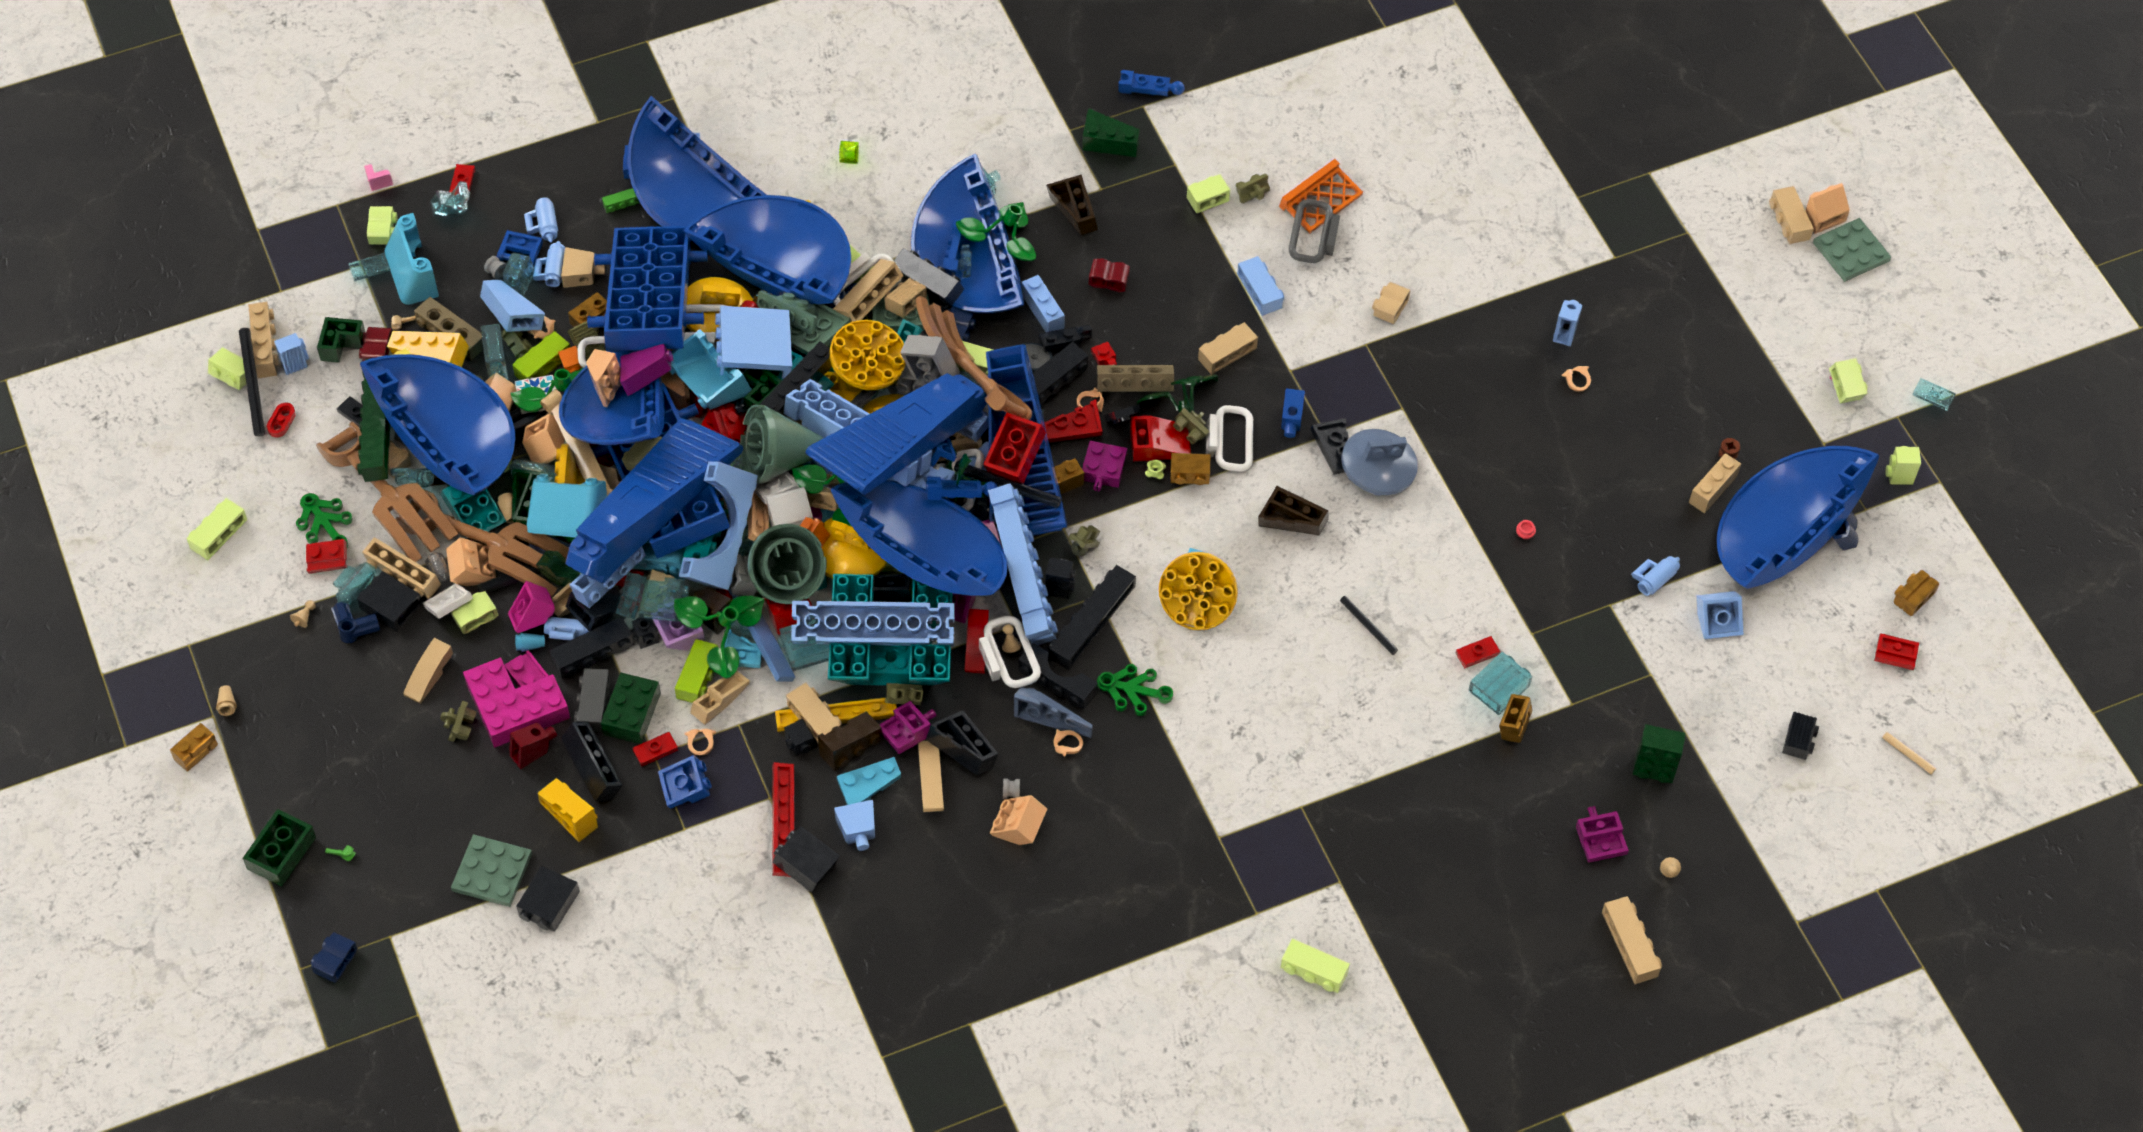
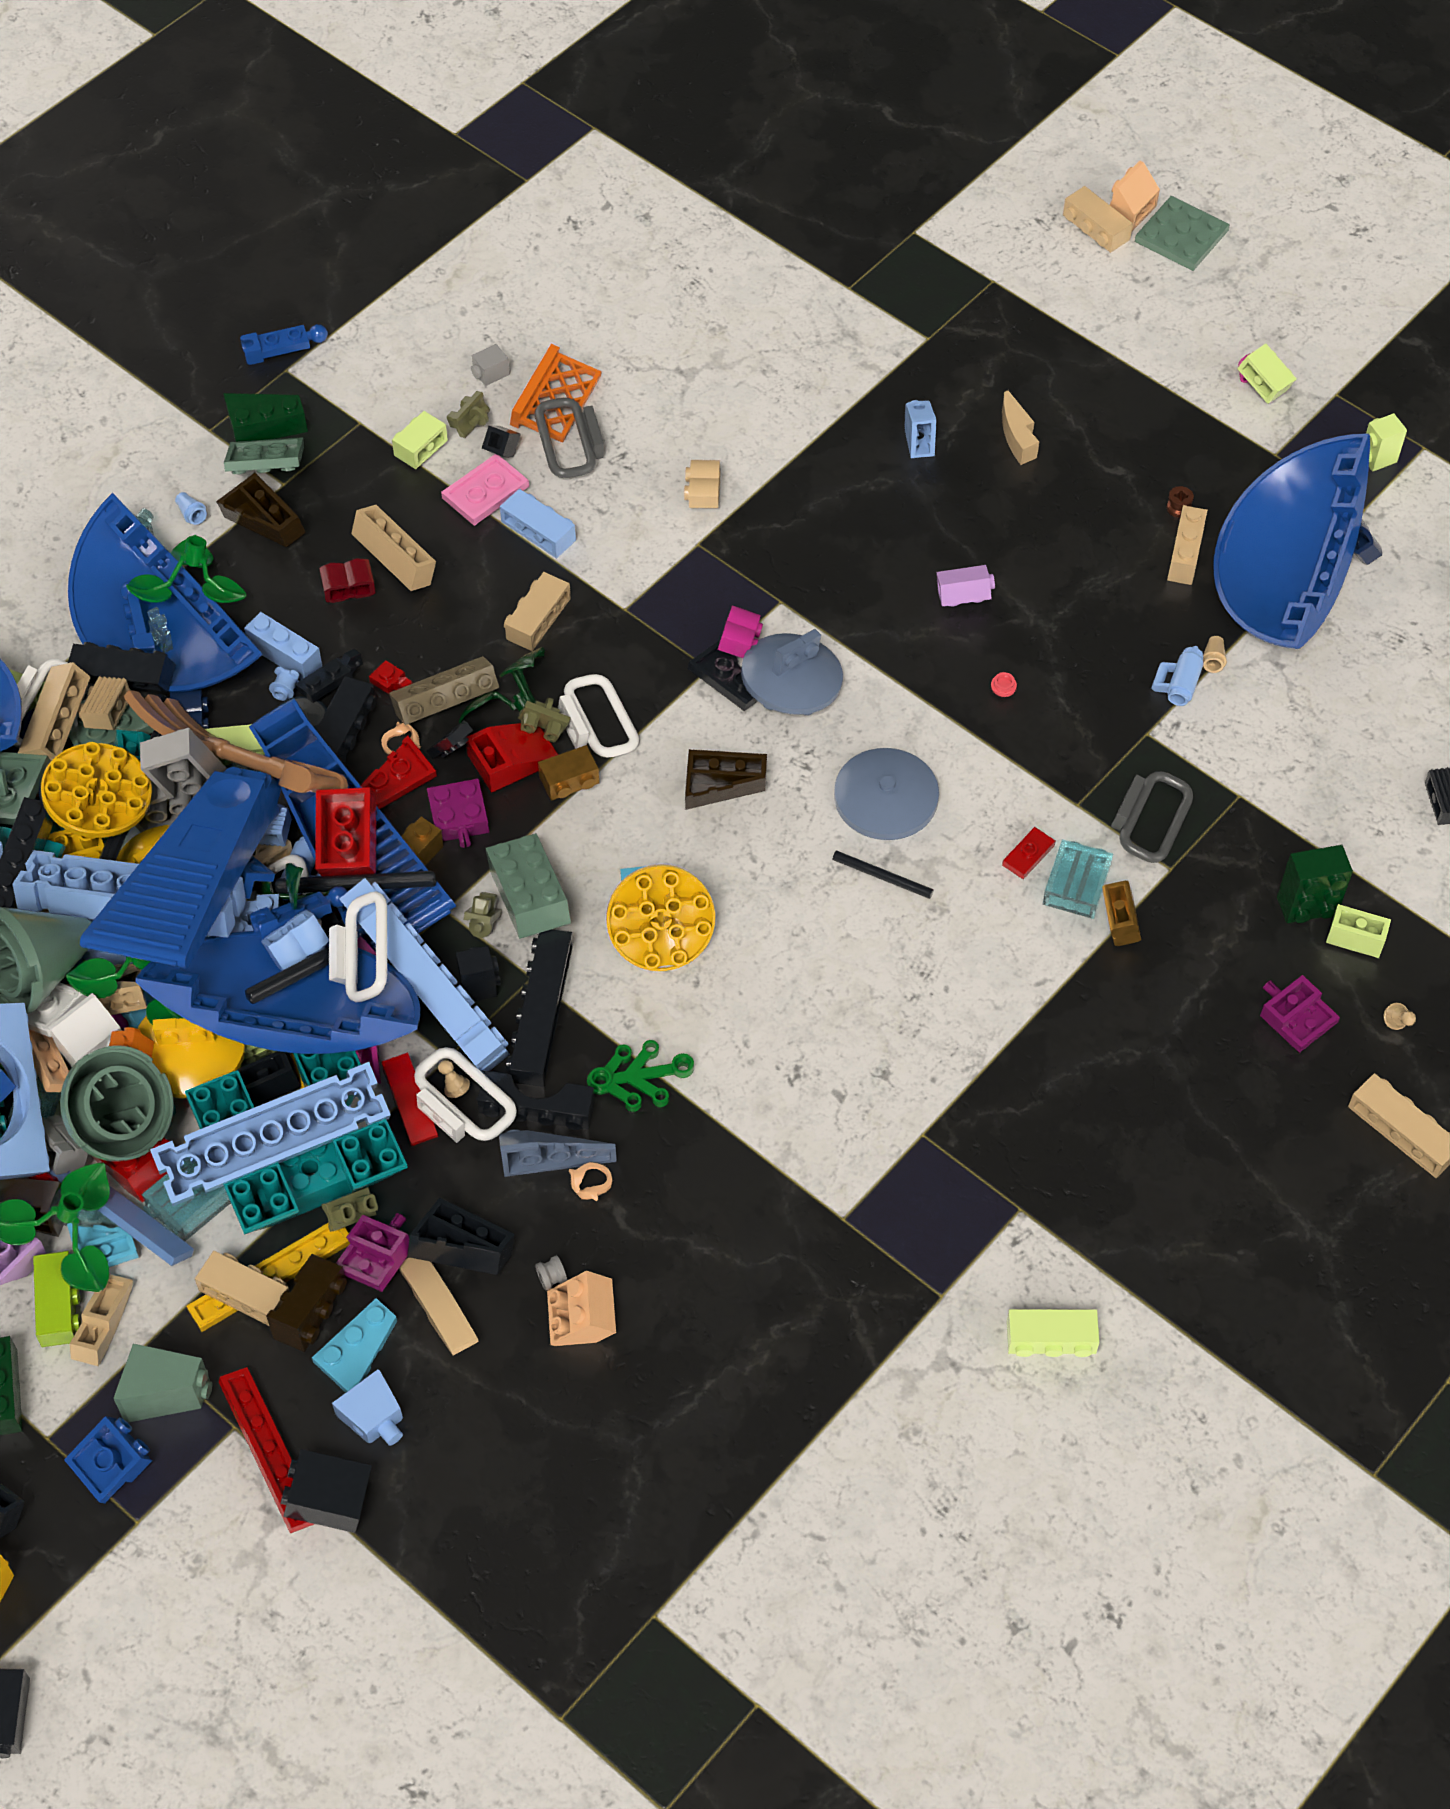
camera: 25 degrees left, 0 degrees up
red plate [632,732,678,767] -> none
light nougat piece [685,728,716,756] -> none
black brick [784,719,814,756] -> none
yellowish green plate [1145,460,1166,479] -> none
blue torso [1281,388,1305,438] -> none
light nougat piece [1562,366,1591,392] -> none
light blue slope [1696,591,1744,639] -> none
clear light blue plate [1912,378,1956,411] -> none
none -> sand green slope [114,1344,212,1422]
none -> light blue cone [175,492,207,525]
none -> sand green plate [224,437,304,474]
none -> black axle [245,947,329,1004]
none -> light blue brick [261,910,329,970]
none -> light blue brick [269,667,299,701]
none -> white bar [329,891,387,1002]
none -> tan brick [351,505,436,591]
none -> bright pink plate [441,454,529,526]
none -> light grey brick [471,344,510,386]
none -> black brick [482,425,521,457]
none -> sand green brick [486,833,571,939]
none -> dark pink brick [717,605,763,658]
none -> sand blue dish [834,748,939,840]
none -> lavender brick [936,565,995,606]
none -> tan slope [1002,391,1039,465]
none -> dark grey bar [1111,771,1194,863]
none -> tan cone [1203,636,1227,673]
none -> yellowish green brick [1326,904,1391,958]

